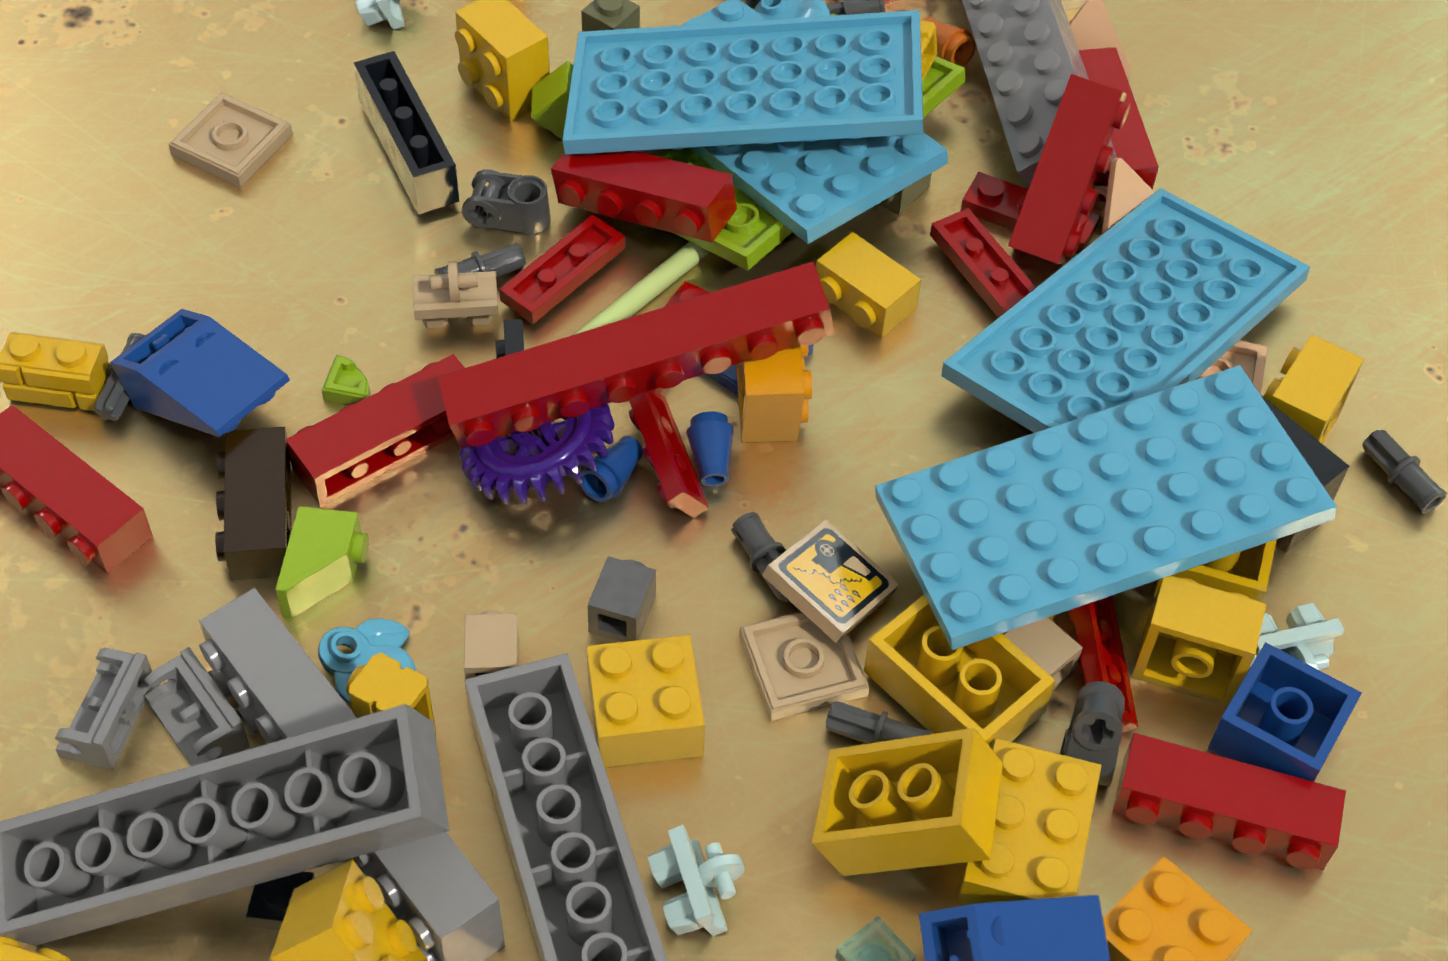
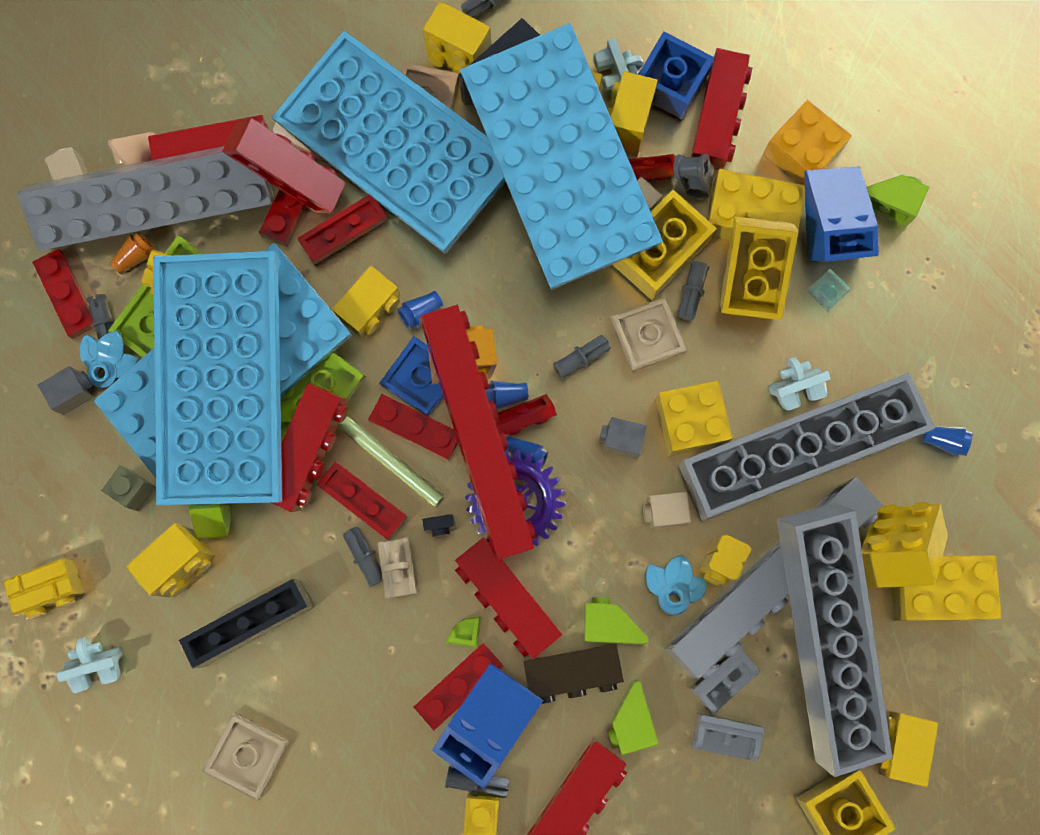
camera: 90 degrees left, 25 degrees up
dark grey piece [461,170,551,235] -> none
tile [762,519,899,643] -> none
none -> blue cone [398,291,443,329]
none -> red plate [413,643,504,731]
none -> lime slope [607,680,659,755]

